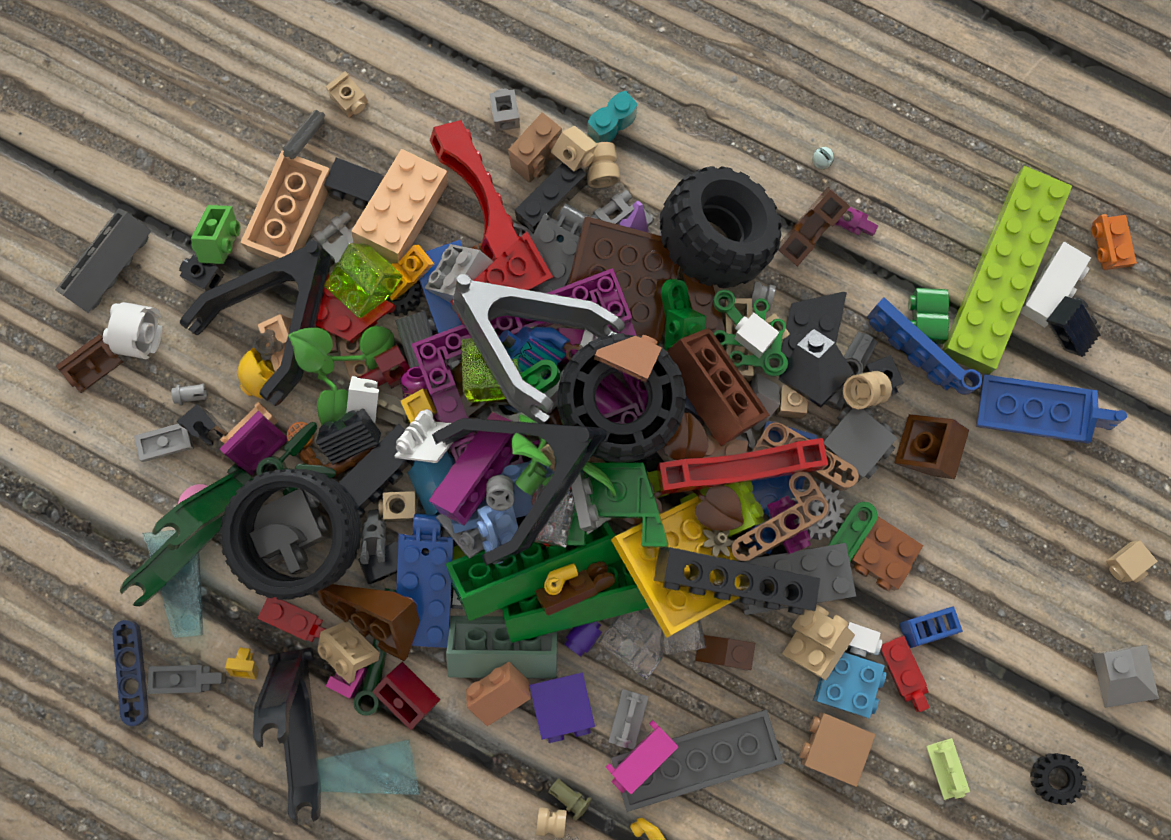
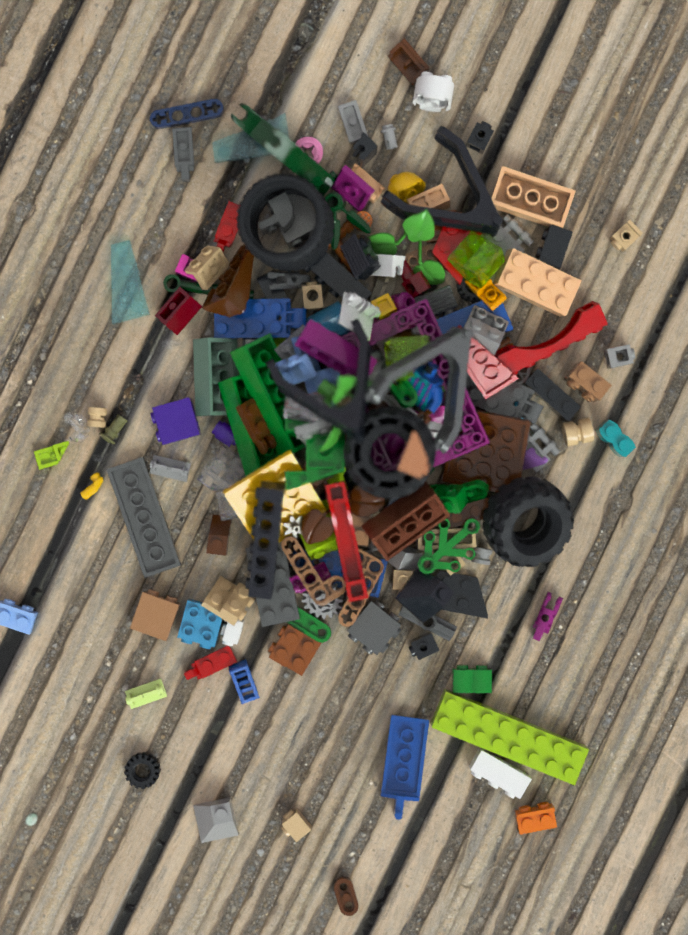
camera: 90 degrees right, 10 degrees up
dark grey brick [55,208,151,313] -> none
bright green brick [191,205,241,264] -> none
yellow tile [225,647,259,680] -> none
clear smoke plate [253,329,283,361] -> none
black piece [253,647,321,825] -> none
dark grey axle [283,110,325,159] -> none
nougat brick [466,662,531,726] -> none
light grey wheel [486,475,514,511] -> none
yellow arm [544,563,578,595] -> none
tan brick [551,126,598,171] -> none
dark pink brick [606,720,678,794] -> none
white brick [734,313,779,358] -> none
reddish brown arch [778,187,850,267] -> none
light aqua hinge [812,147,834,169] -> none
tan wheel [843,371,892,409] -> none
blue hinge [866,297,982,395] -> none
reddish brown slope [894,414,969,479] -> none
black brick [1046,296,1101,357] -> none

